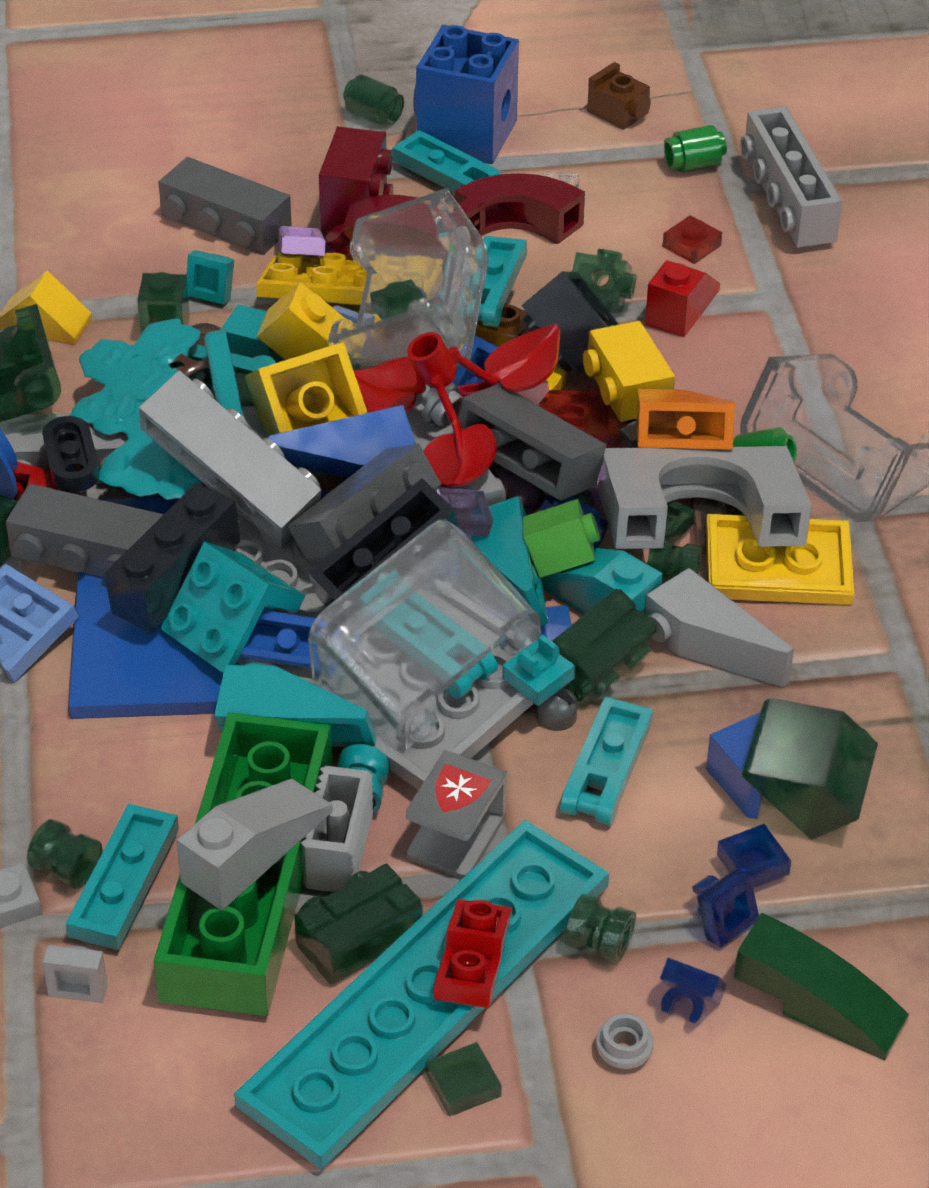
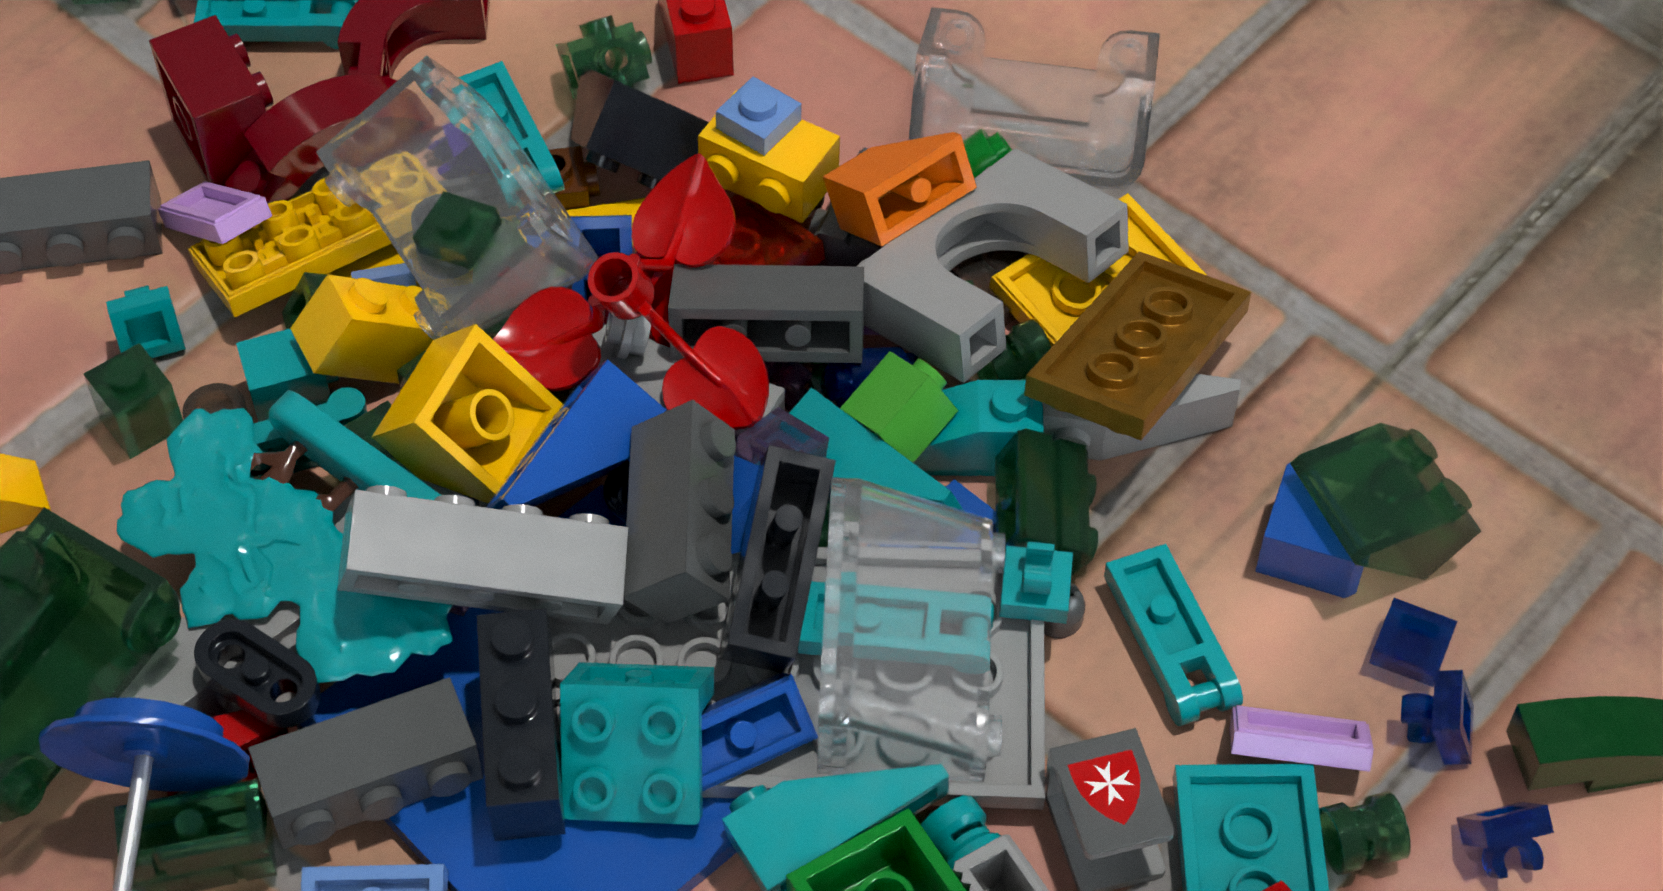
camera: 40 degrees left, 10 degrees up
none -> medium blue plate [716,76,802,156]
none -> pearl gold plate [1024,251,1251,441]
none -> lavender tile [1229,705,1374,772]

